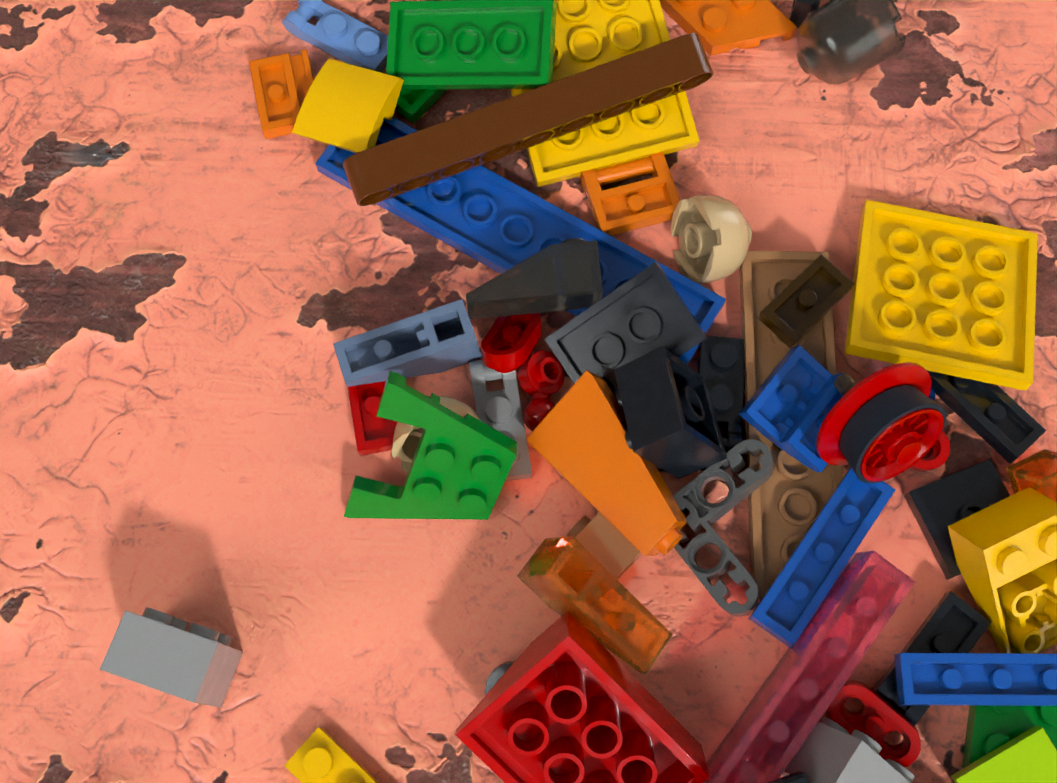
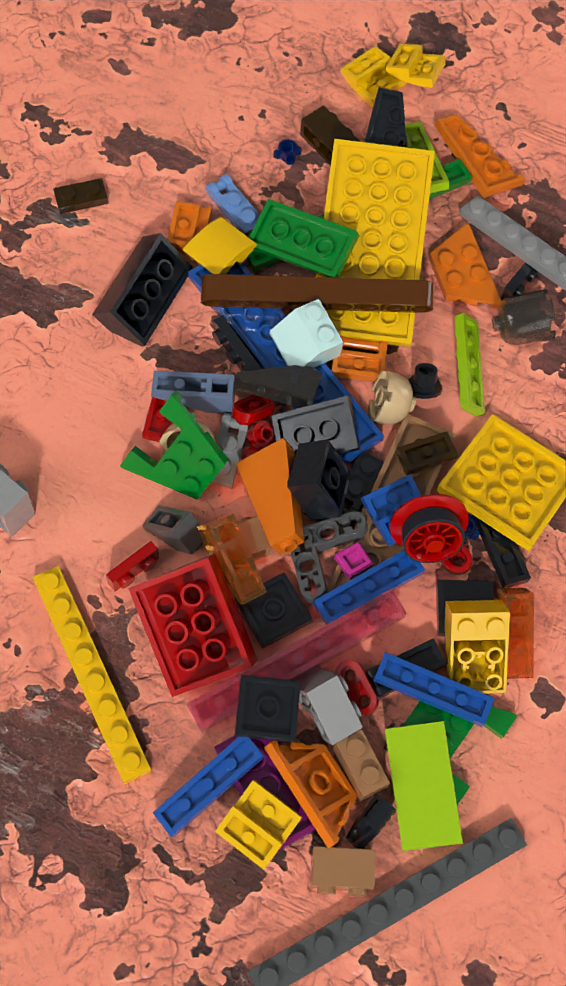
camera: 15 degrees right, 5 degrees down
none -> dark brown plate [53,178,108,214]
none -> black slope [92,233,194,346]
none -> red plate [106,541,159,592]
none -> dark grey slope [142,505,209,555]
none -> black plate [212,315,259,387]
none -> black plate [235,572,312,649]
none -> light aqua slope [270,299,344,376]
none -> dark pink tile [334,541,374,581]
none -> black piece [408,363,443,399]
none -> lime plate [454,313,485,417]

